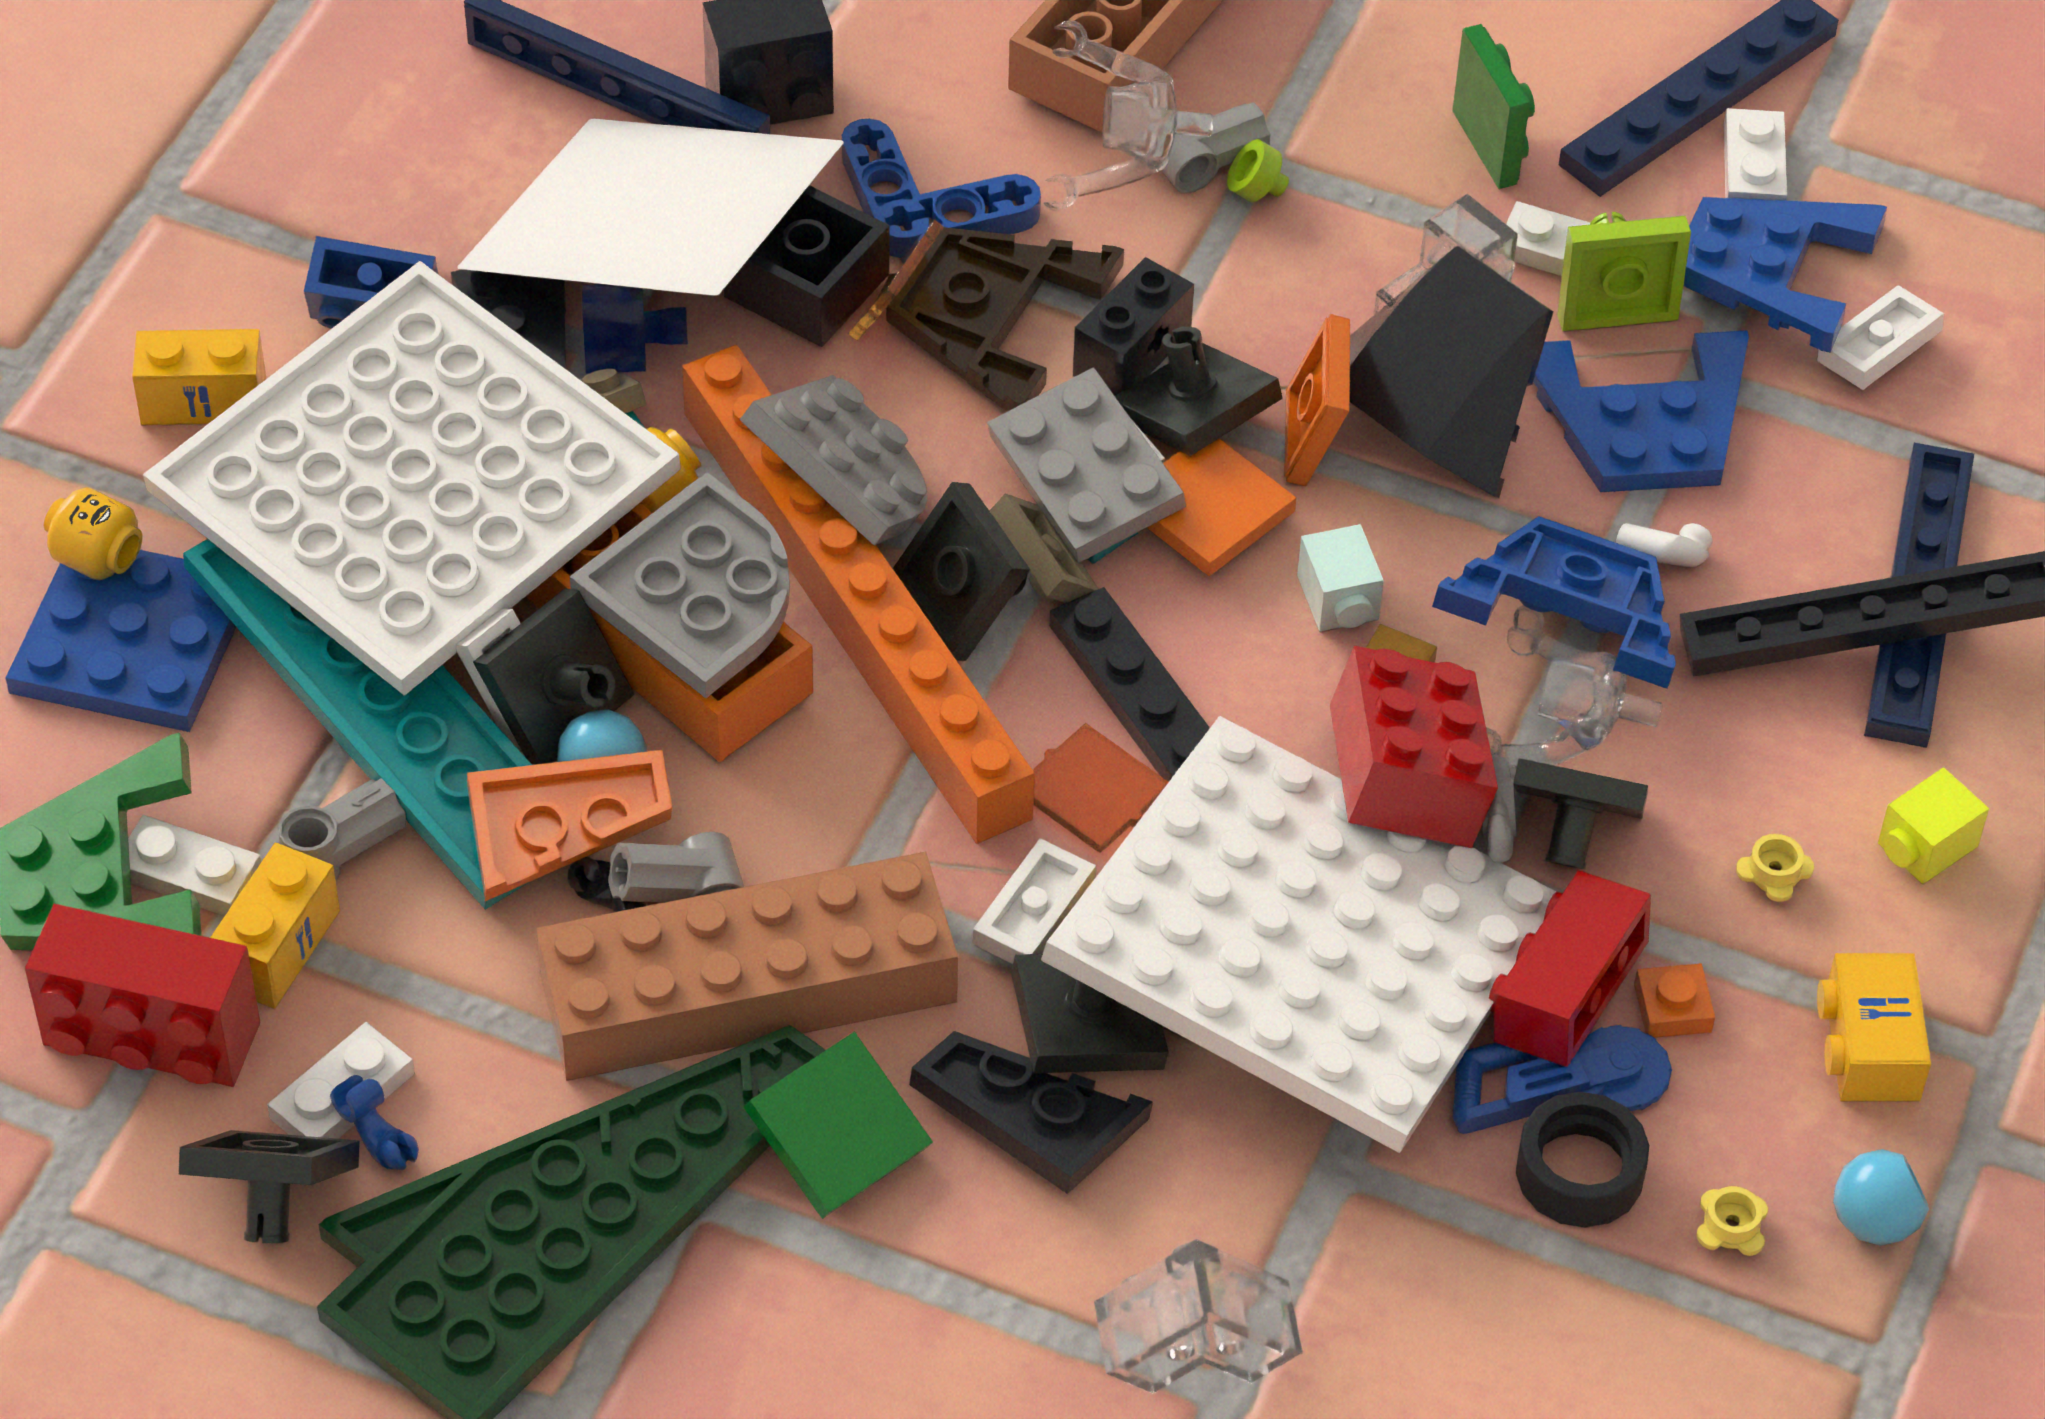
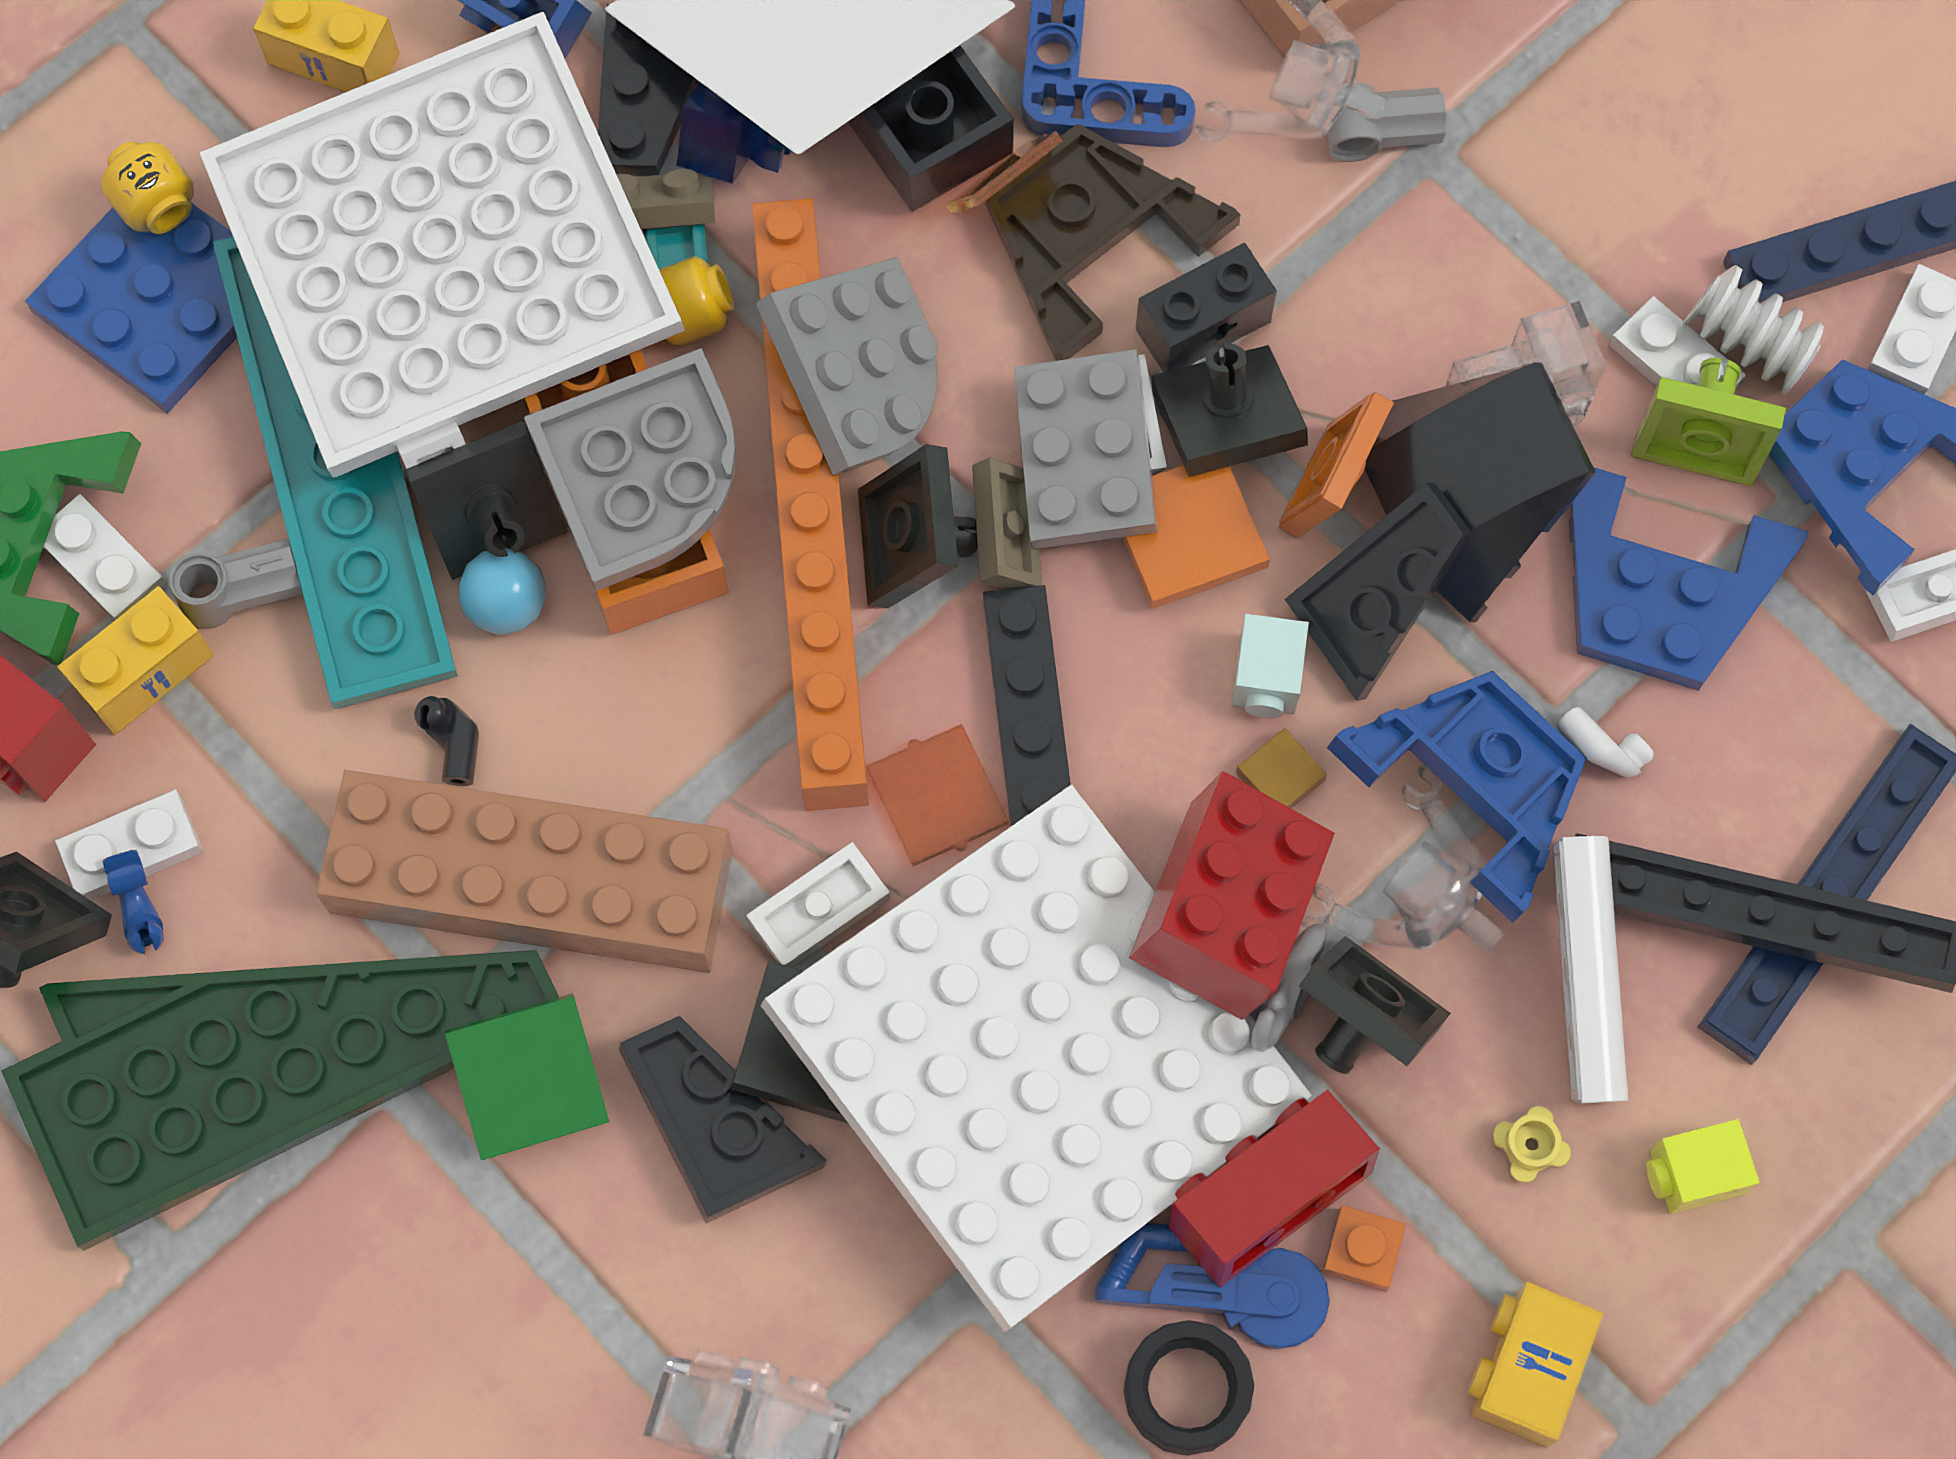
camera: 25 degrees right, 20 degrees up
orange wing [467,750,672,901] -> none
light grey piece [608,832,744,903] -> none
lime tile [1227,139,1289,202] -> none
green tile [1452,24,1535,189] -> none
none -> black wing [1284,483,1472,700]
none -> white brick [1553,836,1629,1104]
none -> white piece [1683,265,1824,395]

